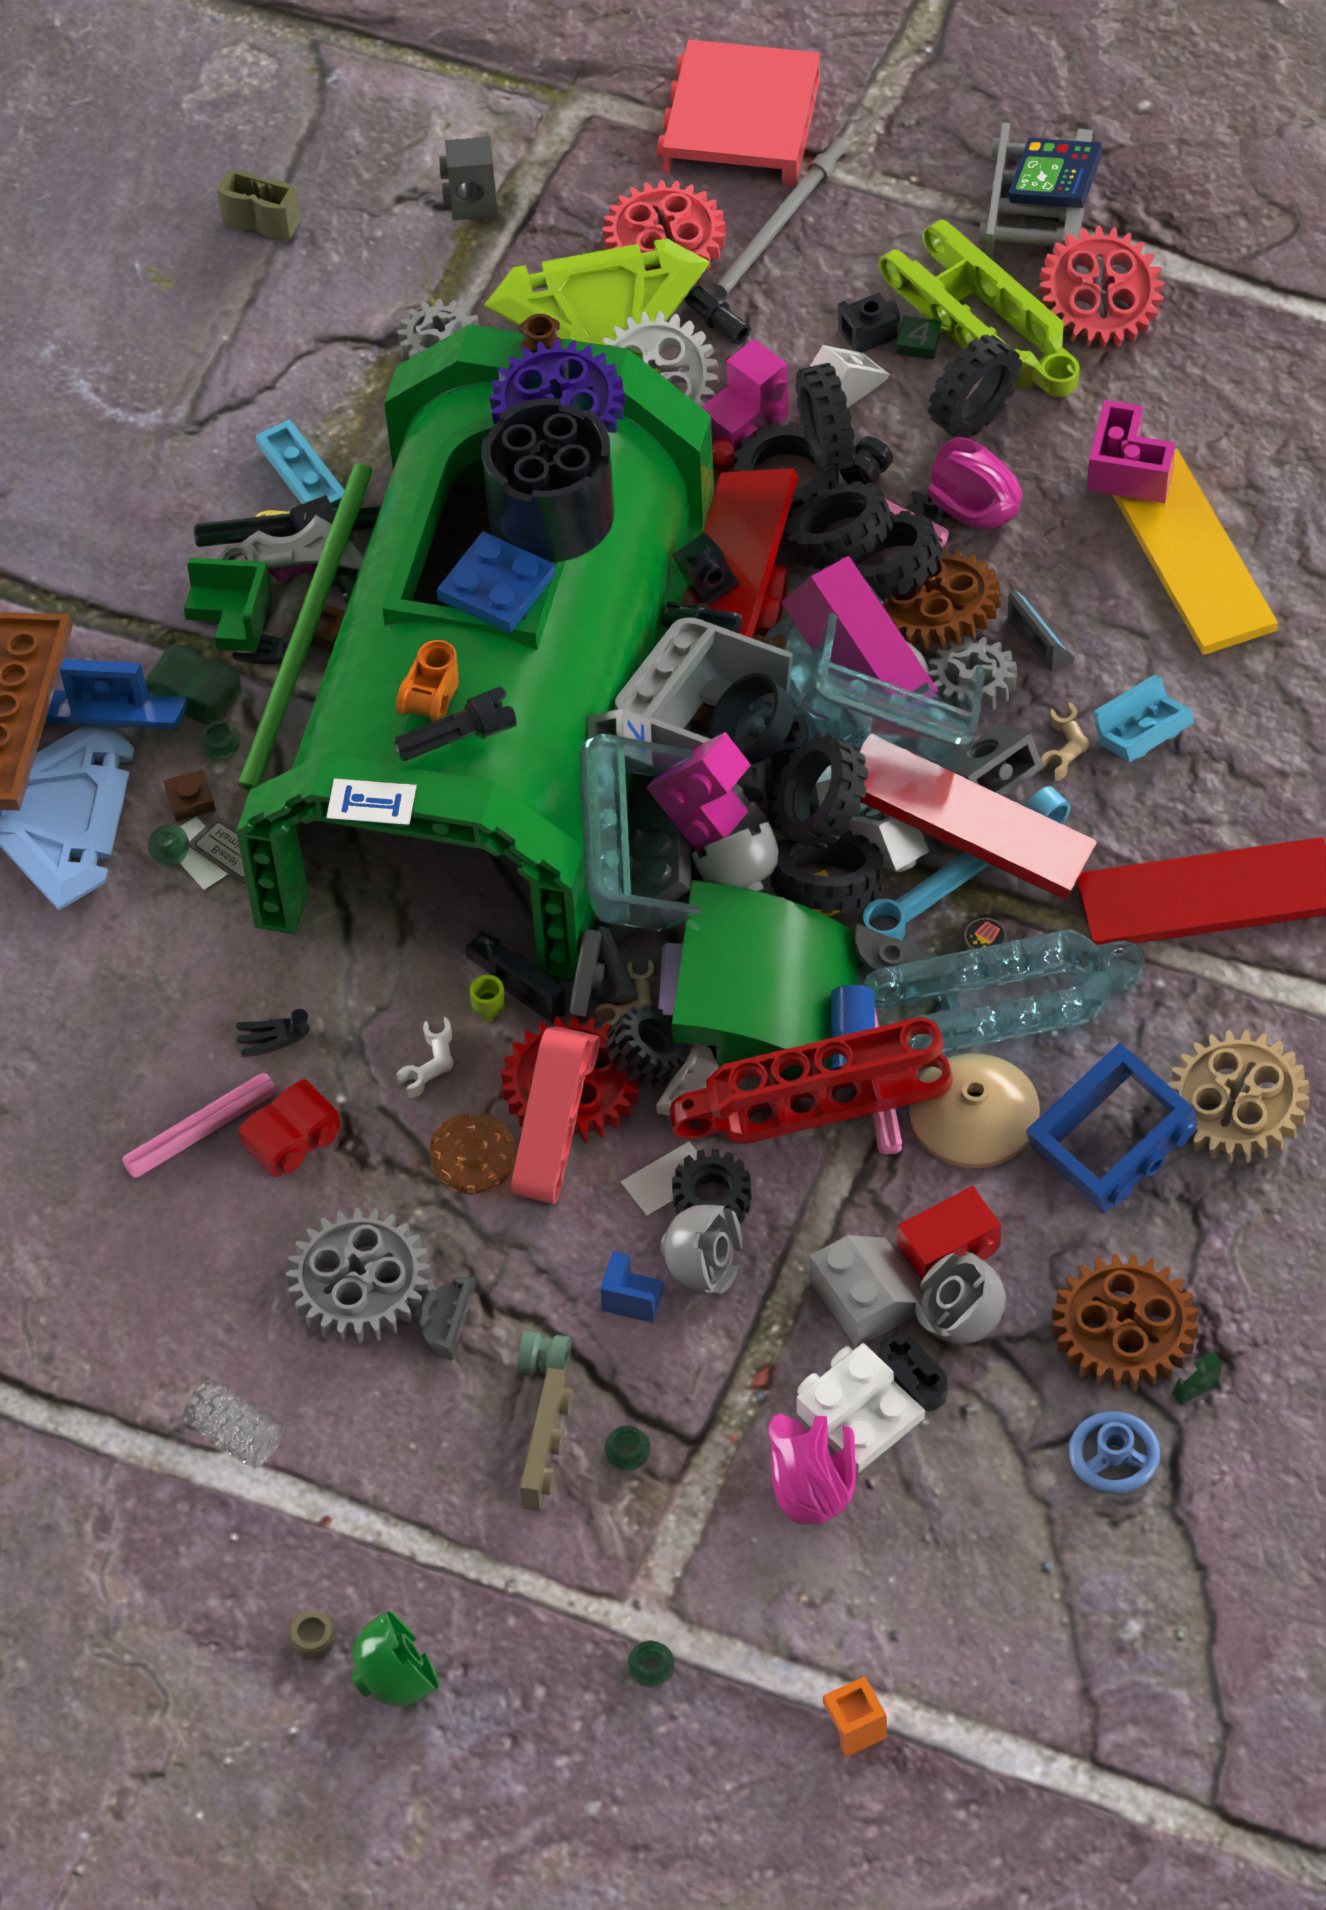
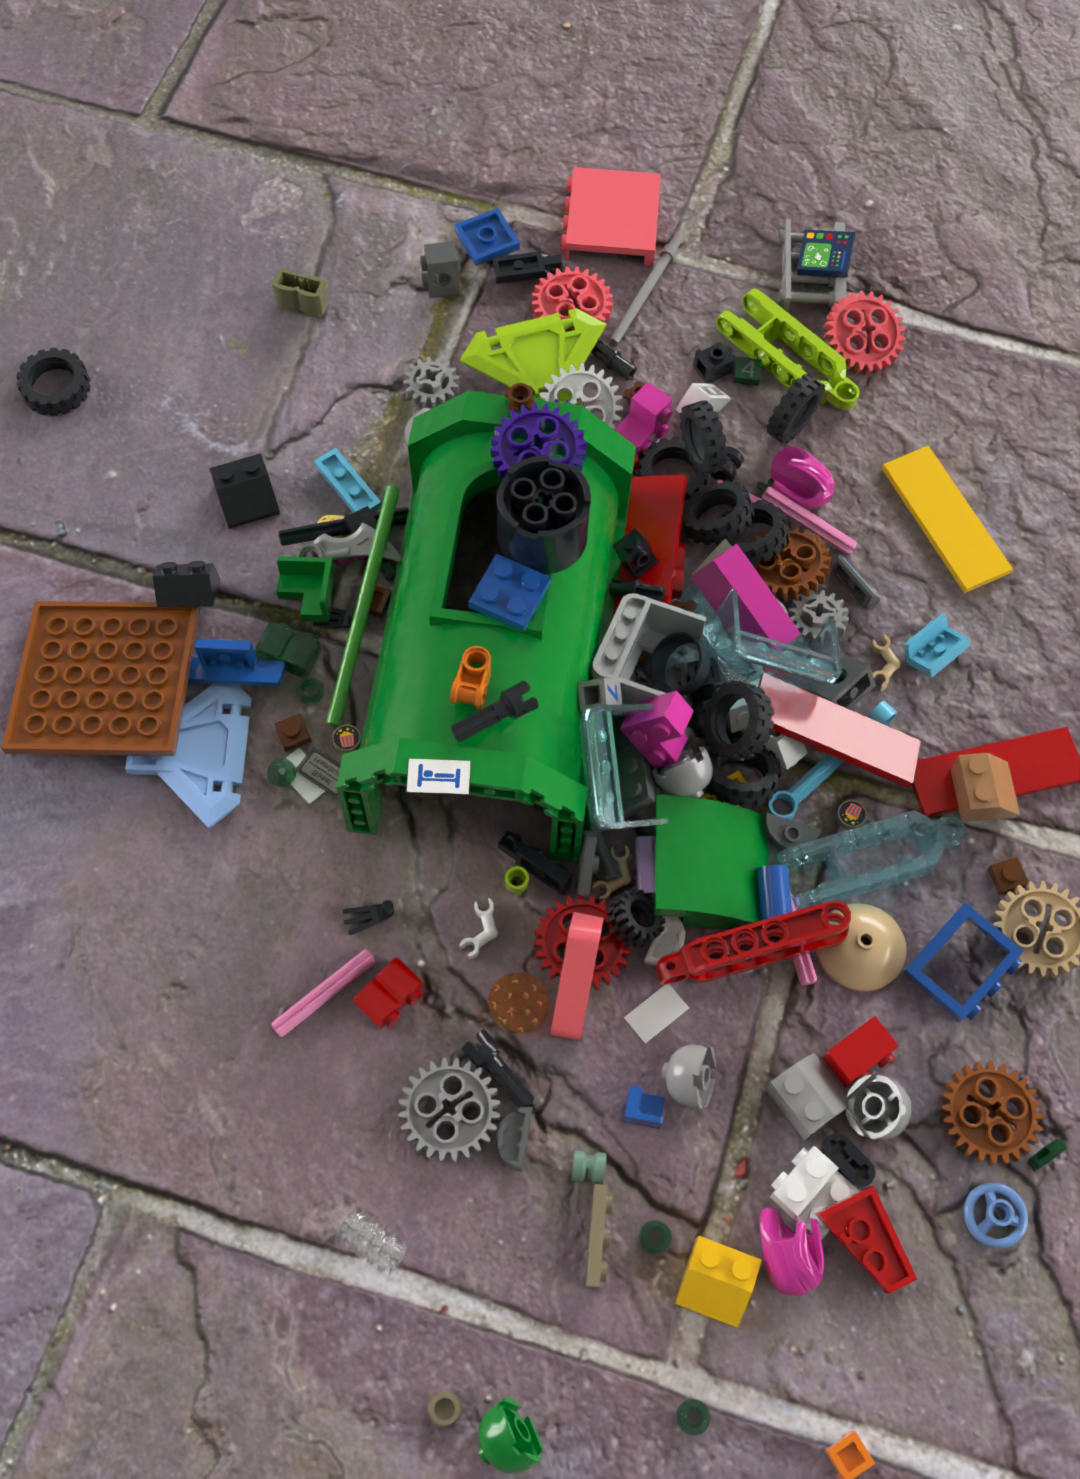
camera: 10 degrees left, 10 degrees up
black tyre [672,1149,752,1224] -> none
dark pink brick [1087,400,1176,503] -> none
none -> black slope [152,561,221,607]
none -> black slope [209,453,280,529]
none -> blue plate [454,208,520,266]
none -> black piece [461,1029,535,1108]
none -> black hinge [492,251,563,284]
none -> yellow slope [675,1236,762,1328]
none -> bright pink axle [761,487,857,555]
none -> red wing [814,1186,917,1294]
none -> medium nougat slope [950,753,1020,822]
none -> reddish brown plate [988,857,1029,896]

